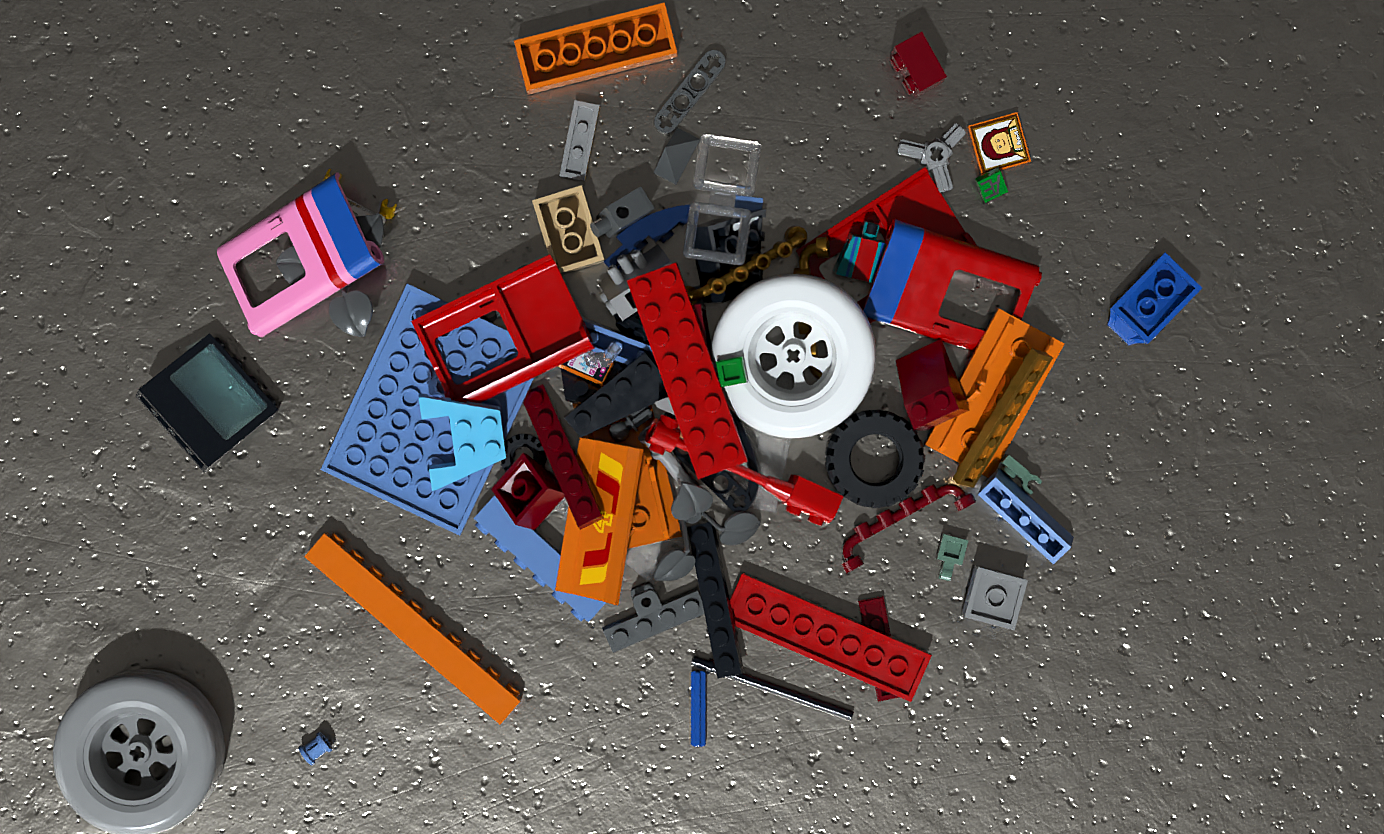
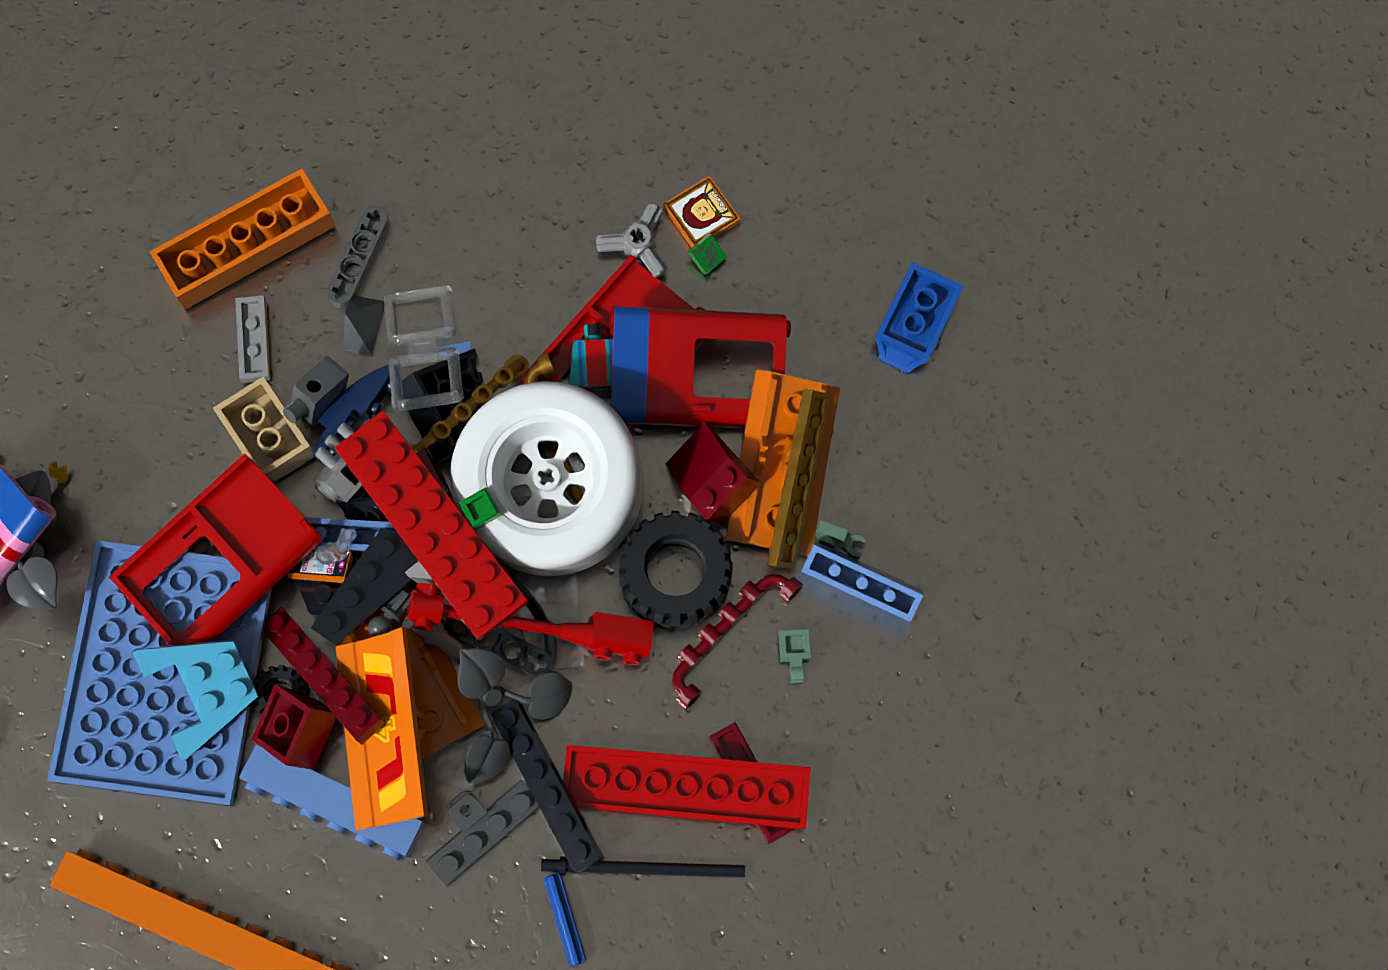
camera: 25 degrees left, 15 degrees down
dark red brick [889,31,947,98] -> none
light grey container [961,565,1028,630] -> none

